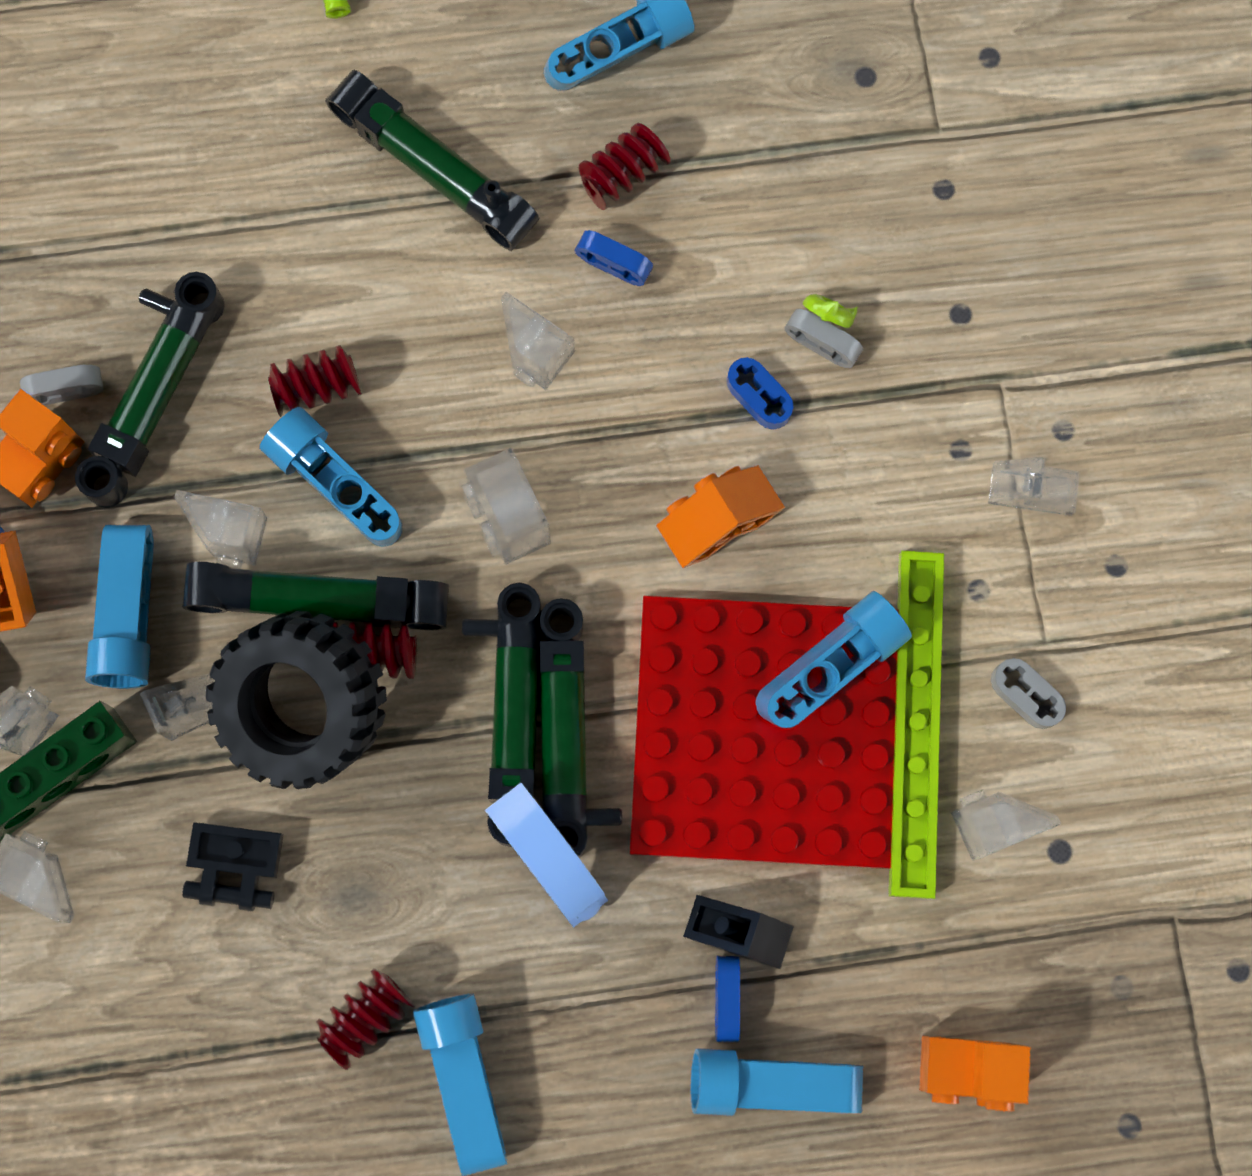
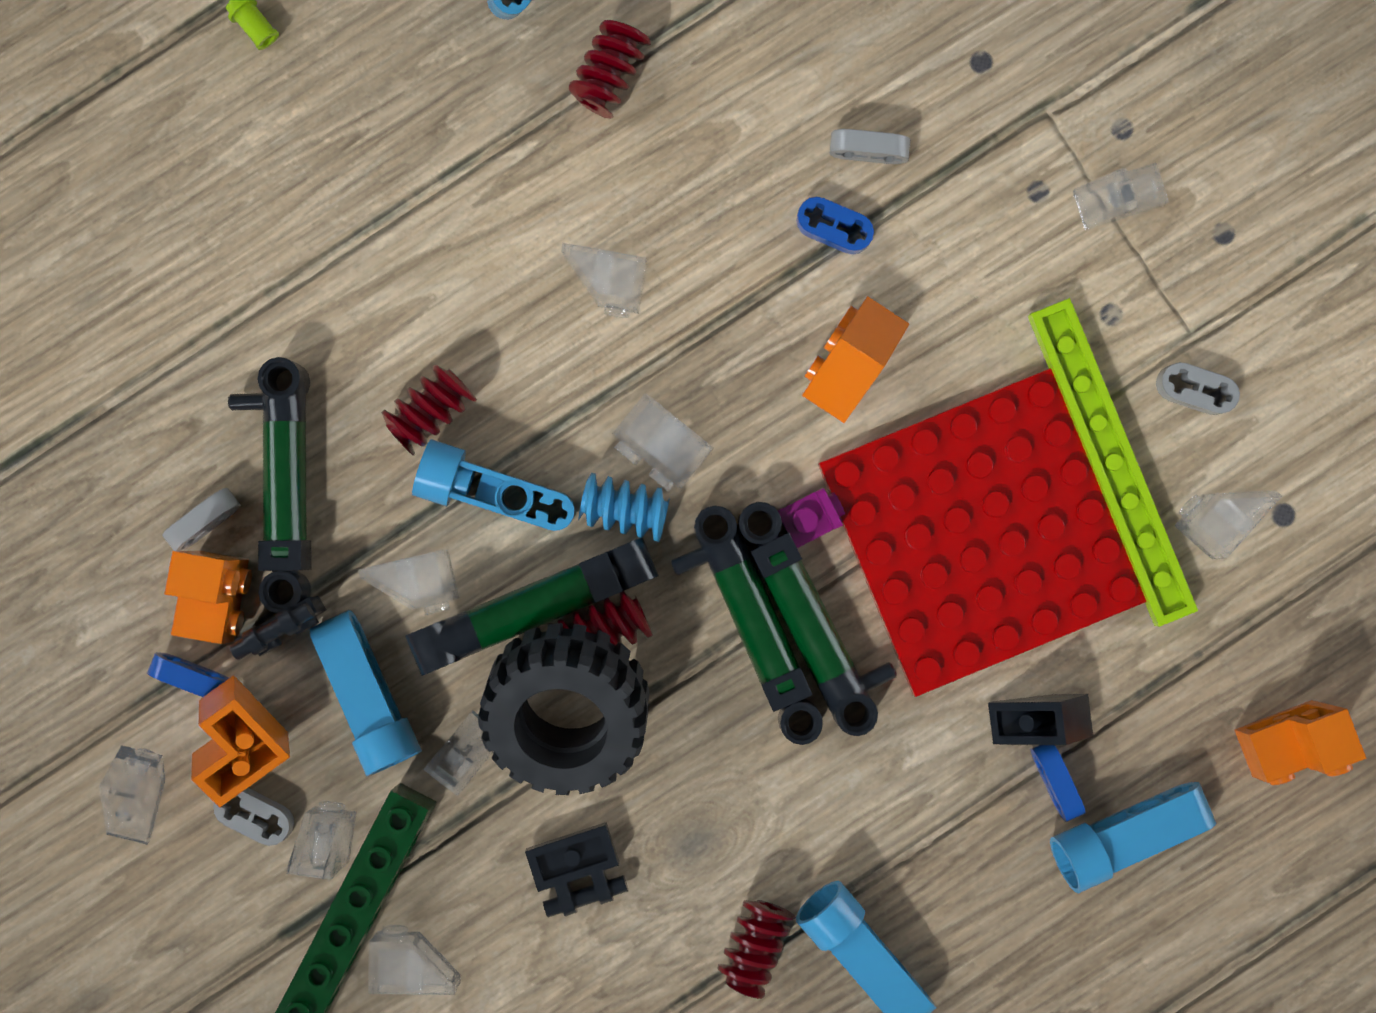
camera: 25 degrees left, 10 degrees up
piece [325,70,539,251] -> none
light blue arch [485,783,608,928] -> none
blue beam [574,230,654,286] -> none
dark azure beam [756,591,912,728] -> none
lime piece [802,294,857,328] -> none
none -> black plate [229,596,327,660]
none -> dark azure piece [578,473,670,542]
none -> magenta bracket [778,488,845,548]

